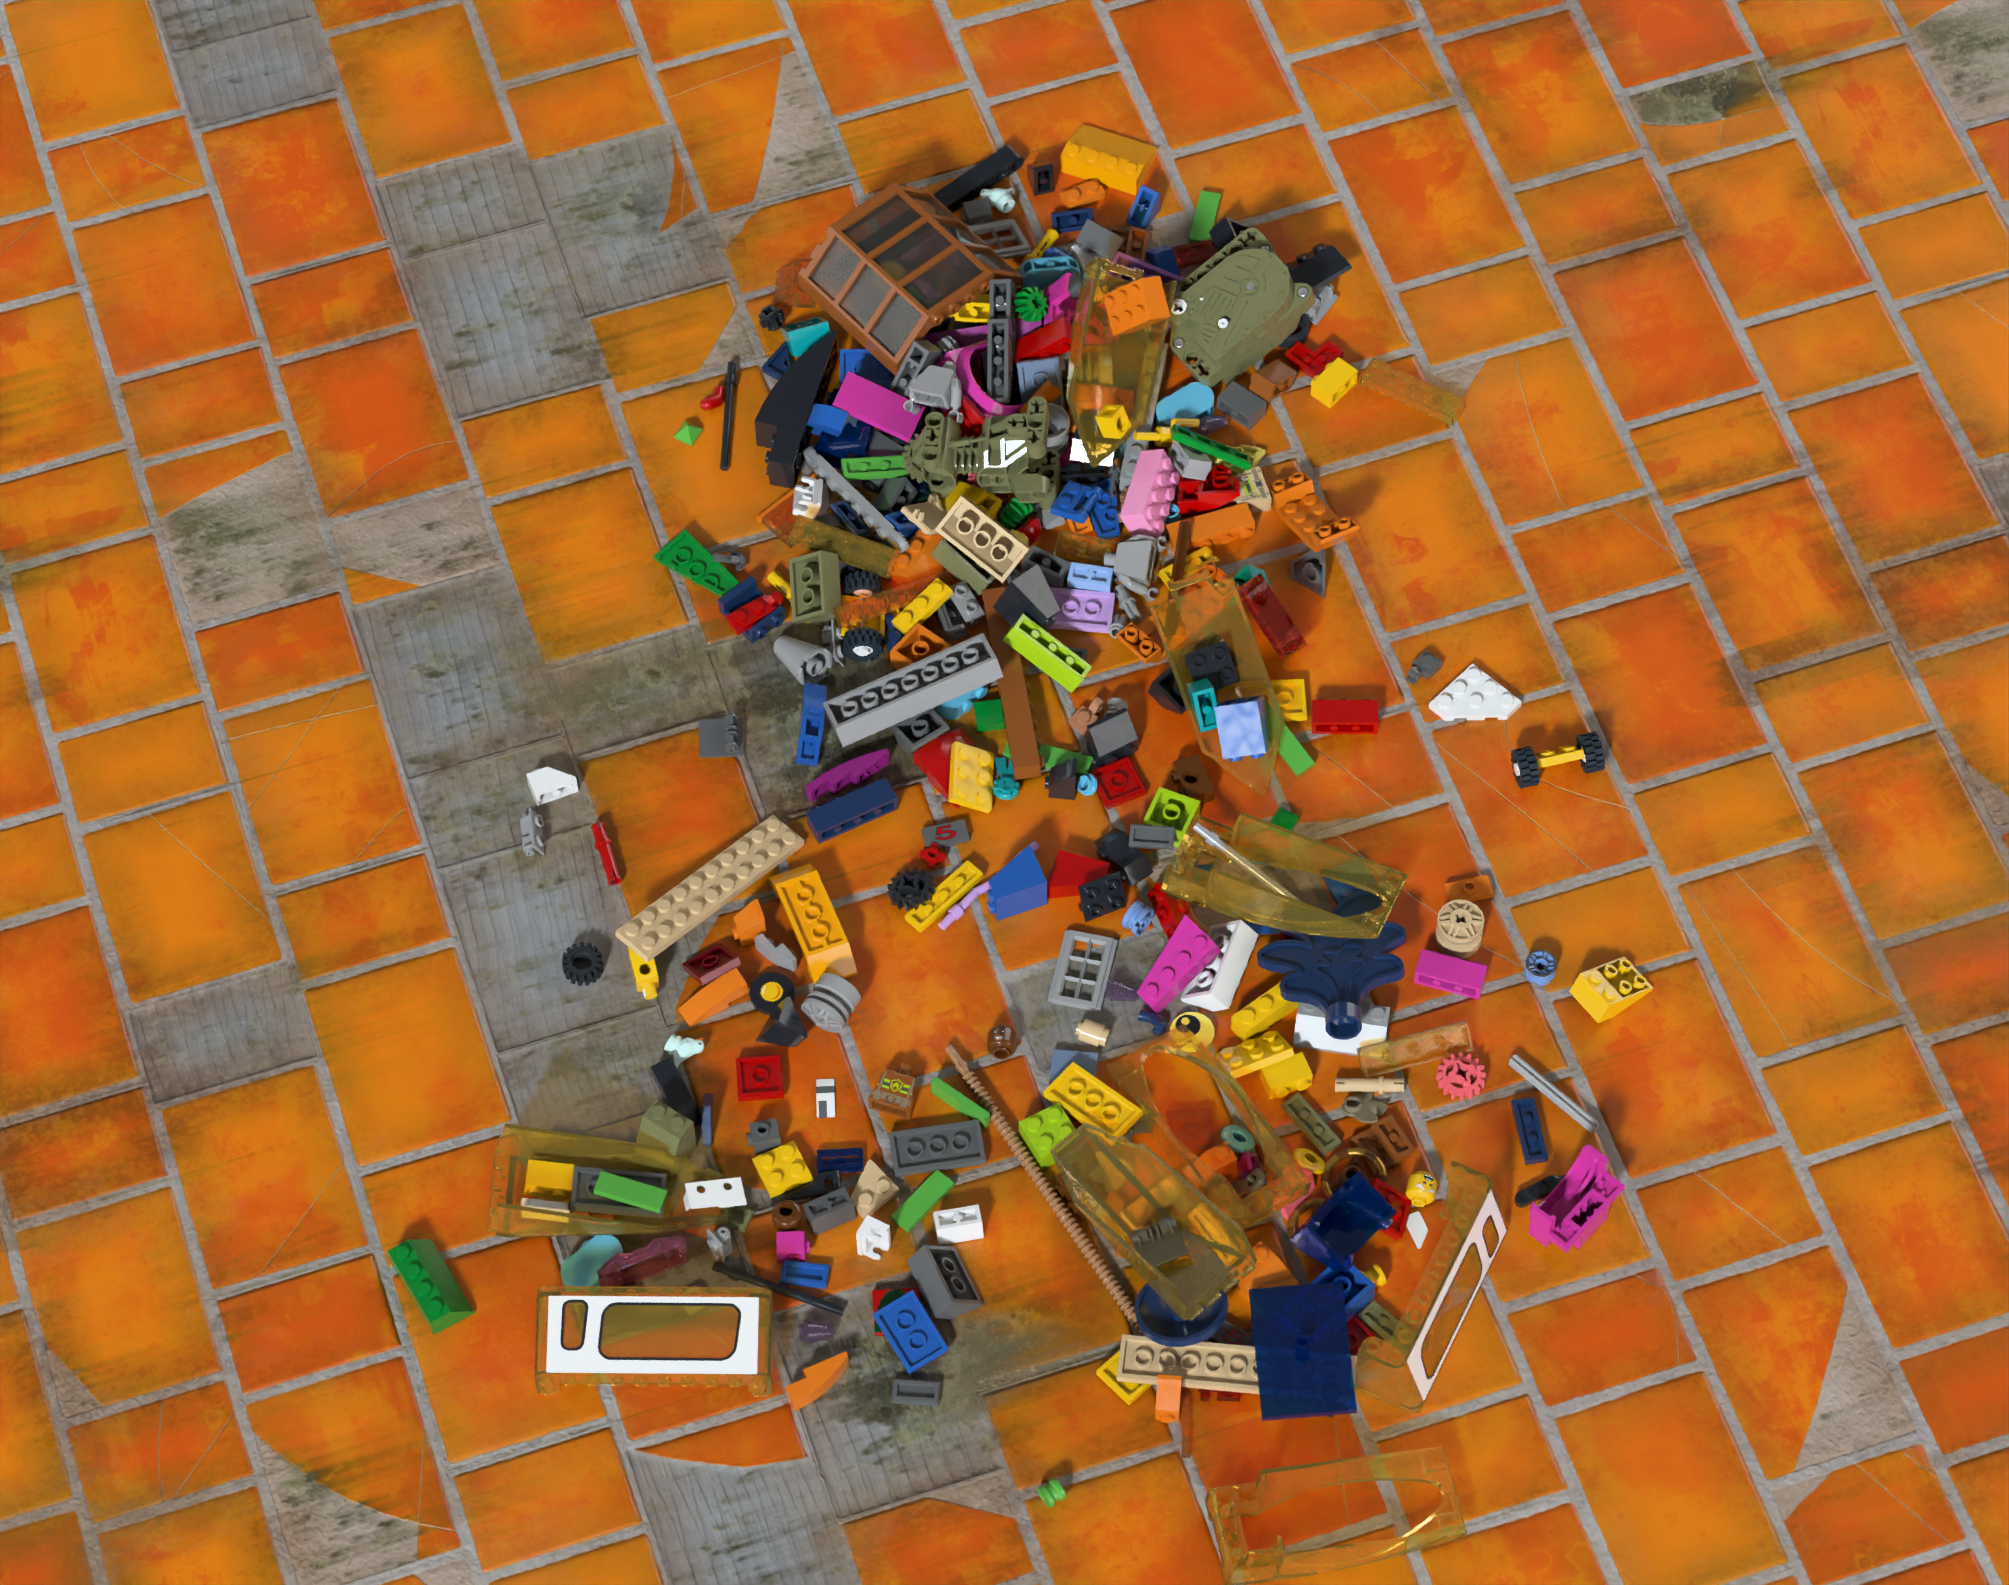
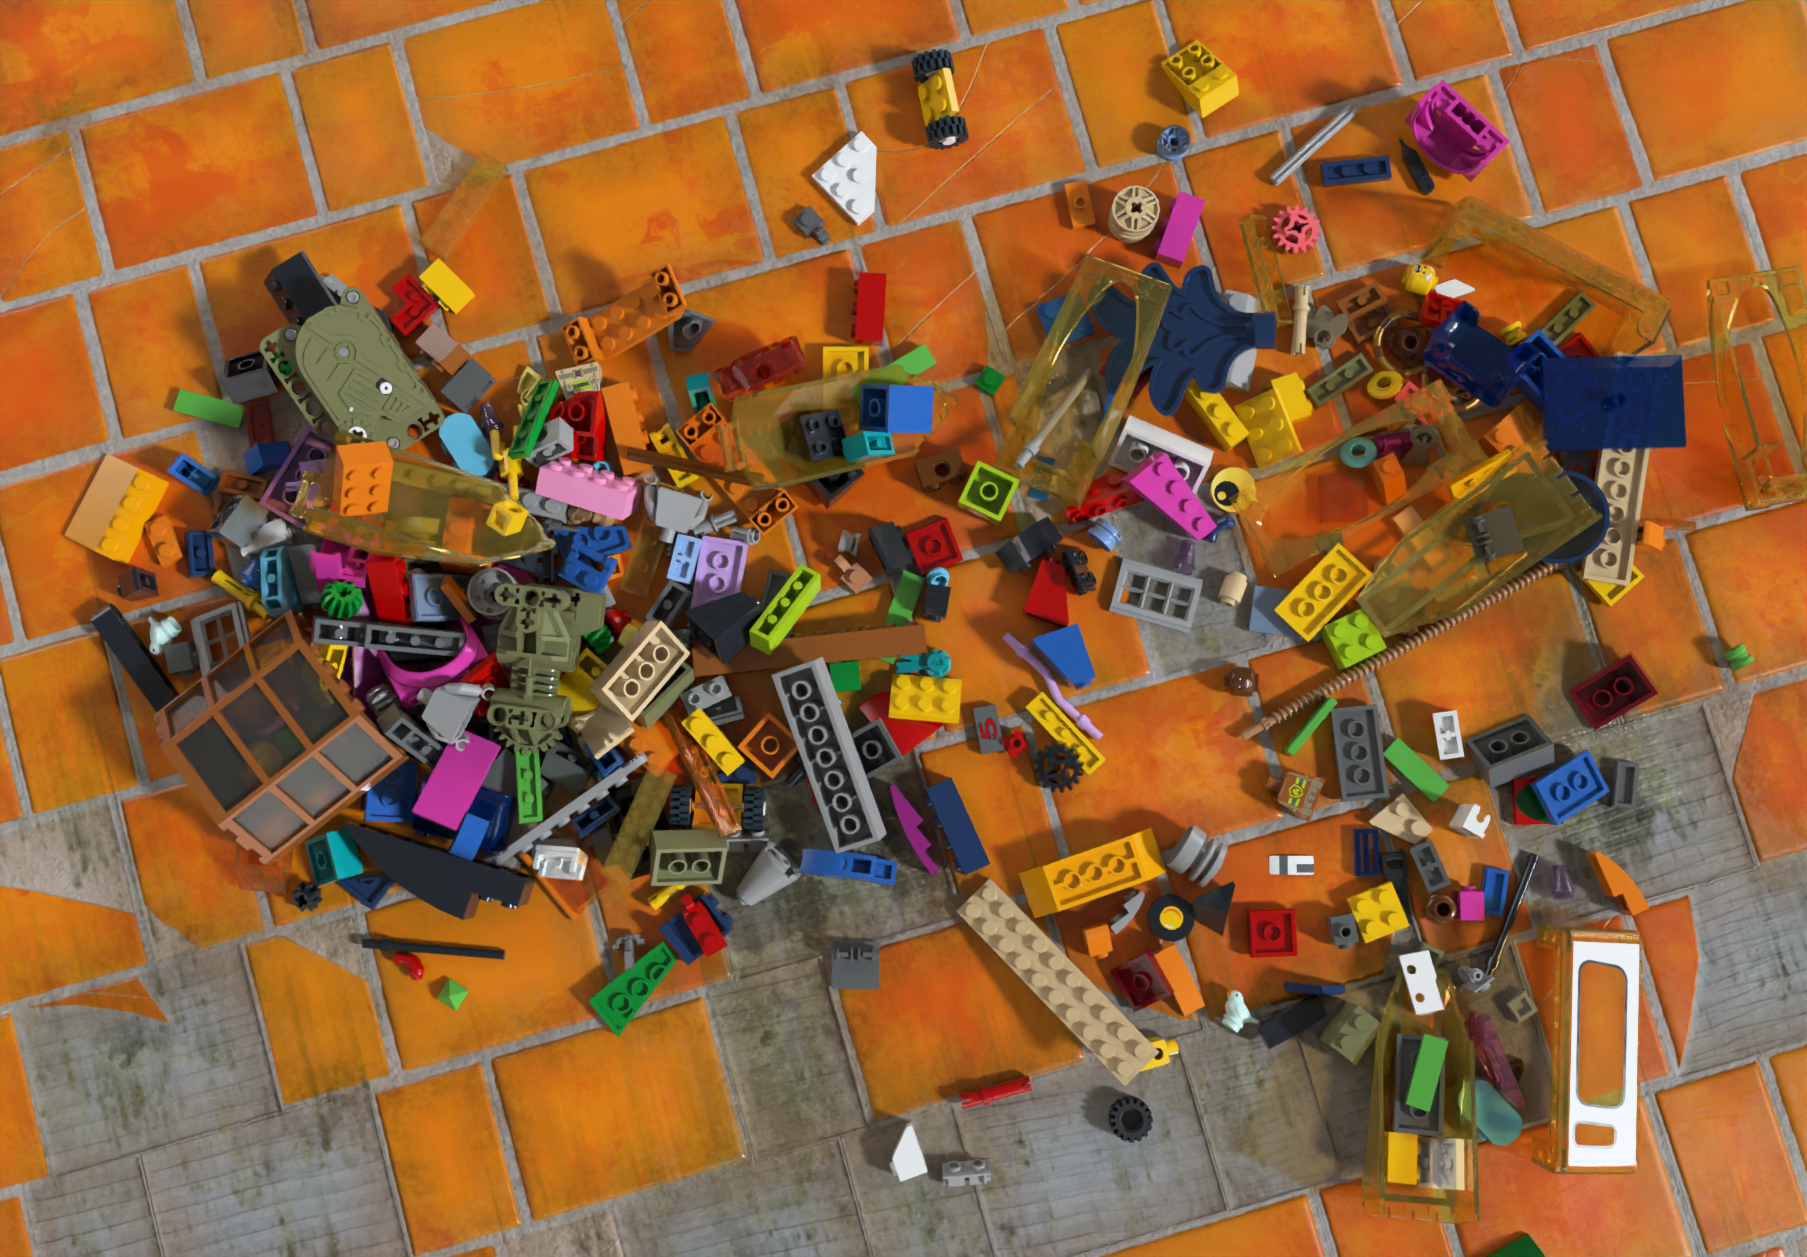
camera: 90 degrees left, 25 degrees up
dark grey tile [1128,824,1175,850] -> none
none -> dark red slope [1568,651,1659,730]

